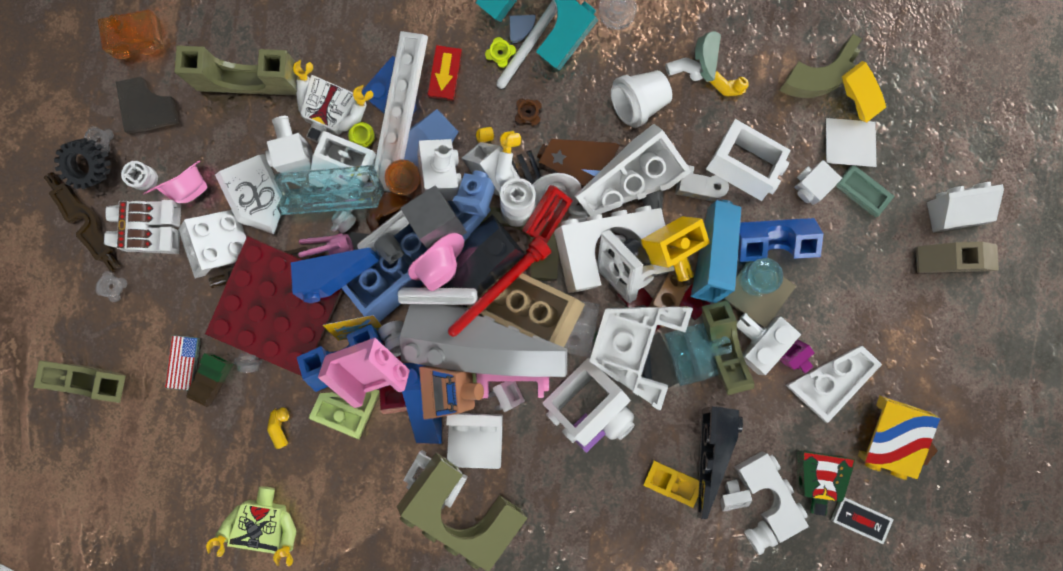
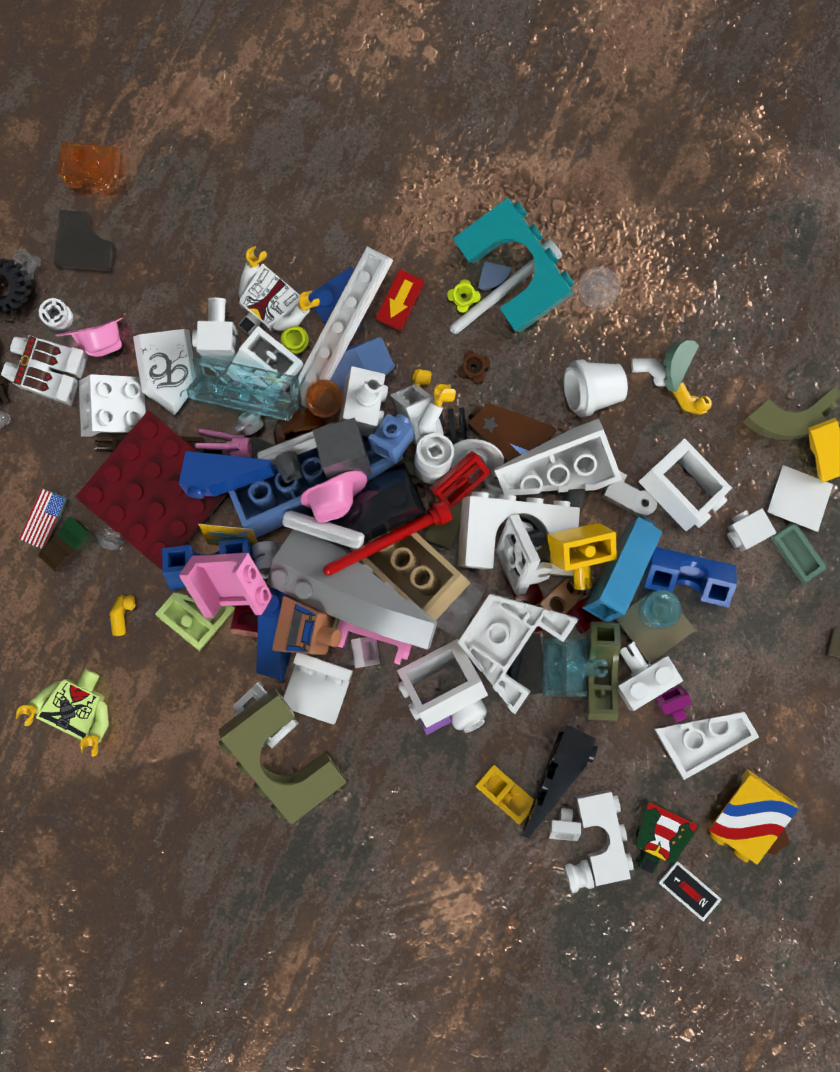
camera: 20 degrees right, 0 degrees up
olive arch [174,46,298,95] -> none

